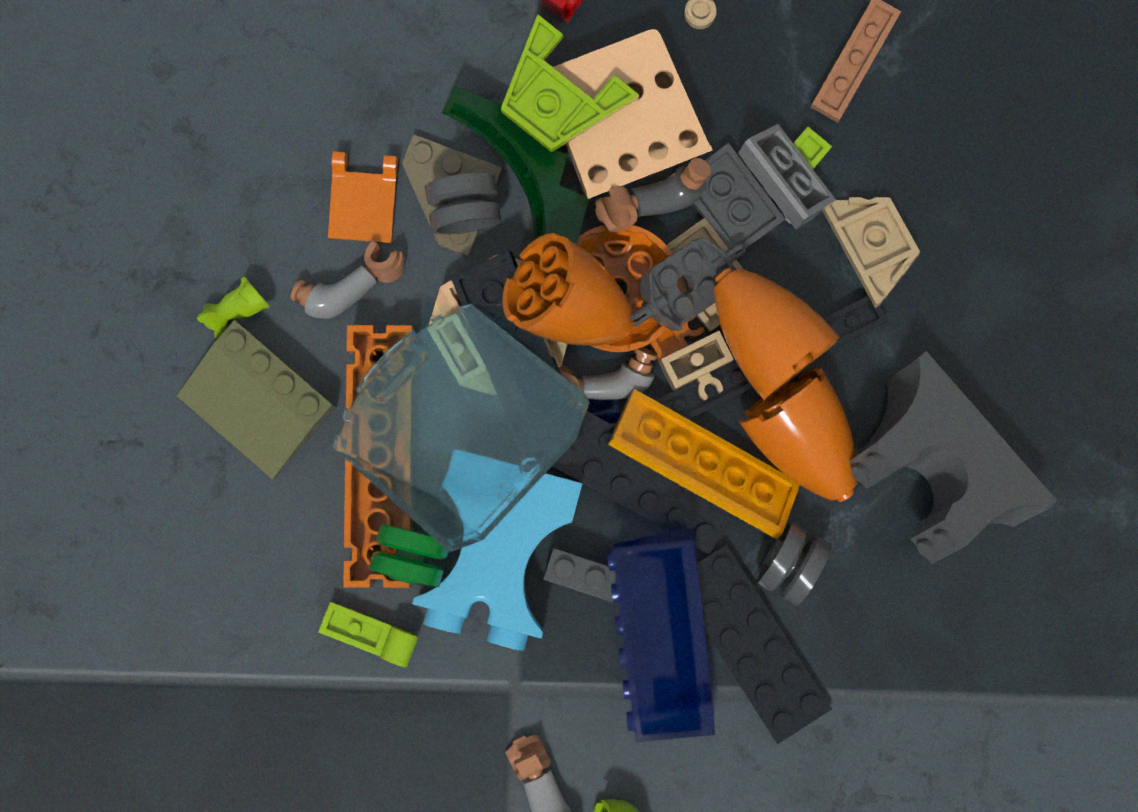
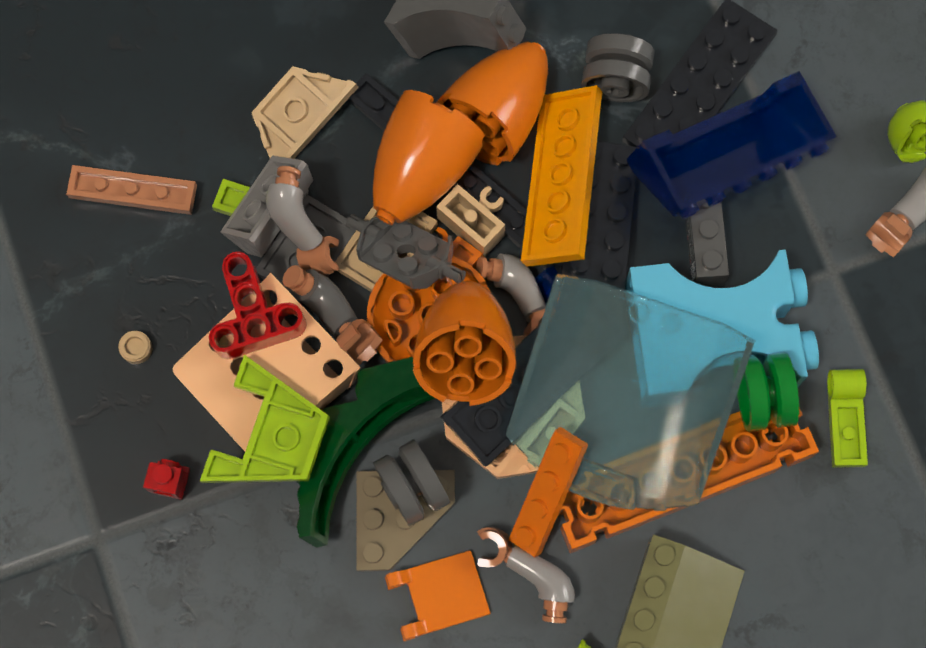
camera: 105 degrees left, 10 degrees down
none -> red beam [209,251,307,359]
none -> light grey piece [266,166,339,275]
none -> orange plate [508,427,589,558]

